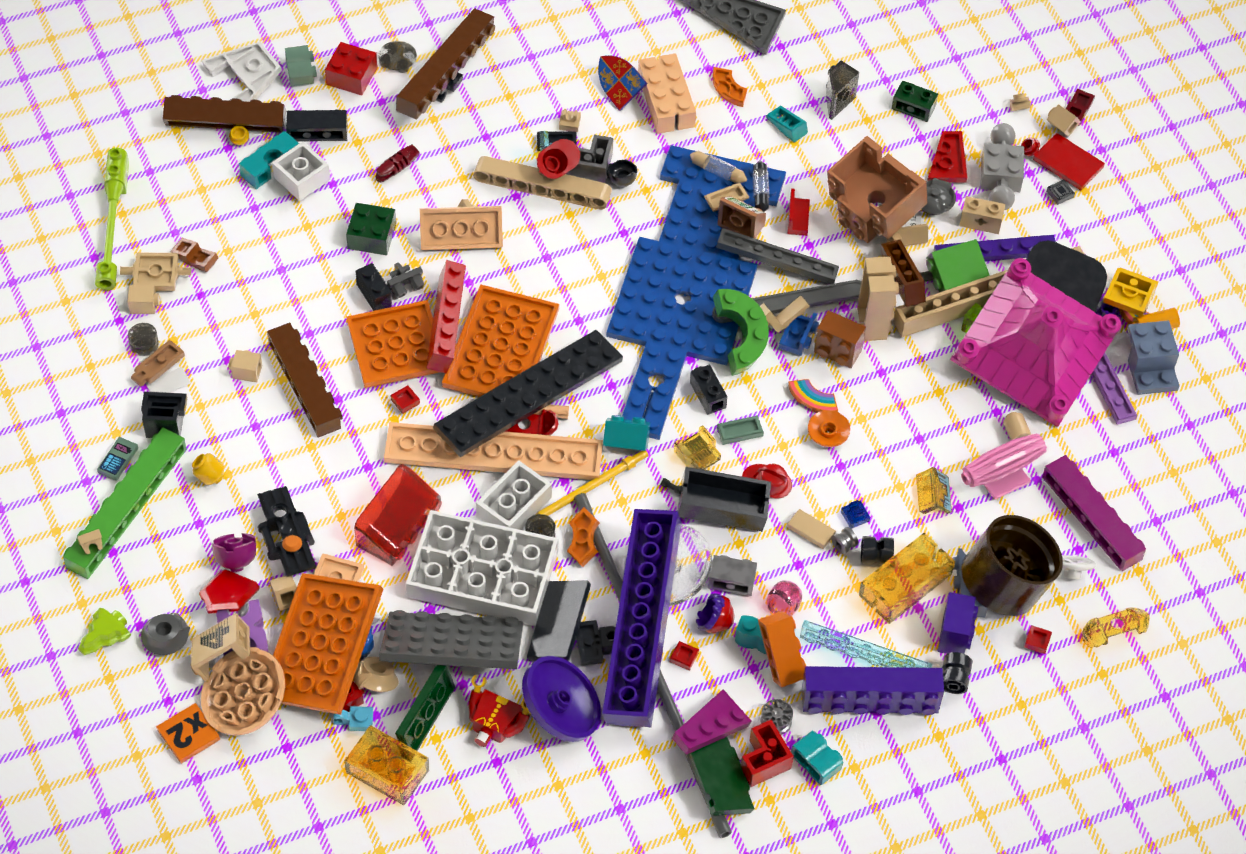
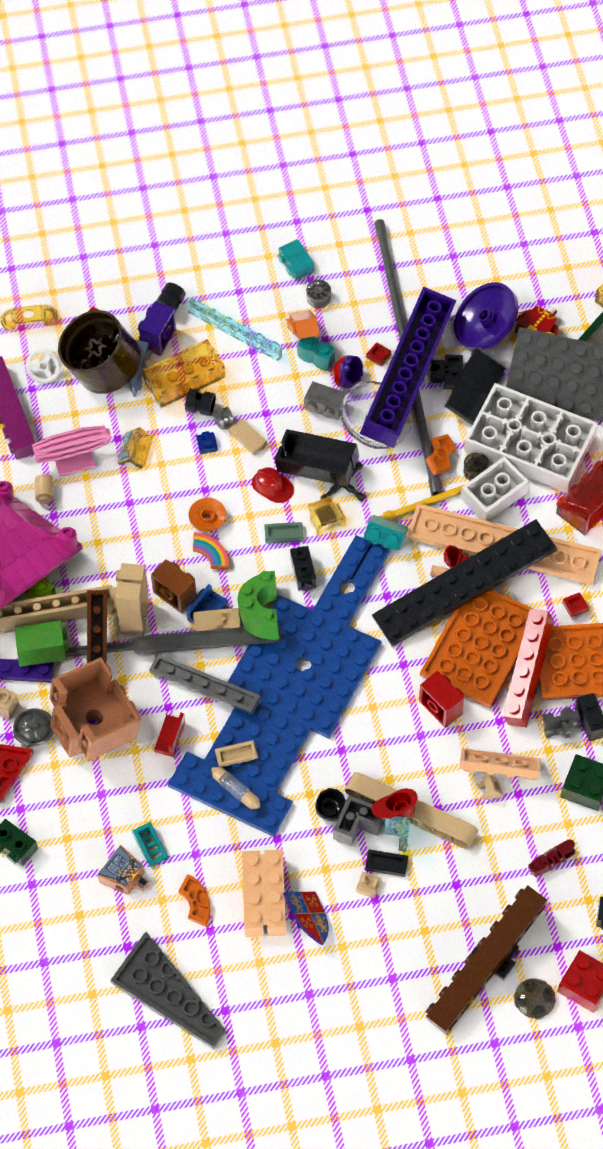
camera: 165 degrees left, 5 degrees up
magenta wing [672,689,752,755] -> none
dark green piece [689,737,755,816] -> none
nougat slope [718,196,766,239] -> none
red brick [740,719,794,787] -> none
piece [752,160,770,212] -> none
clear pink helmet [767,580,803,616] -> none
dark purple brick [802,666,944,715] -> none
clear smoke slope [826,60,860,120] -> none
none -> torso [97,845,150,895]
none -> red brick [419,670,465,728]

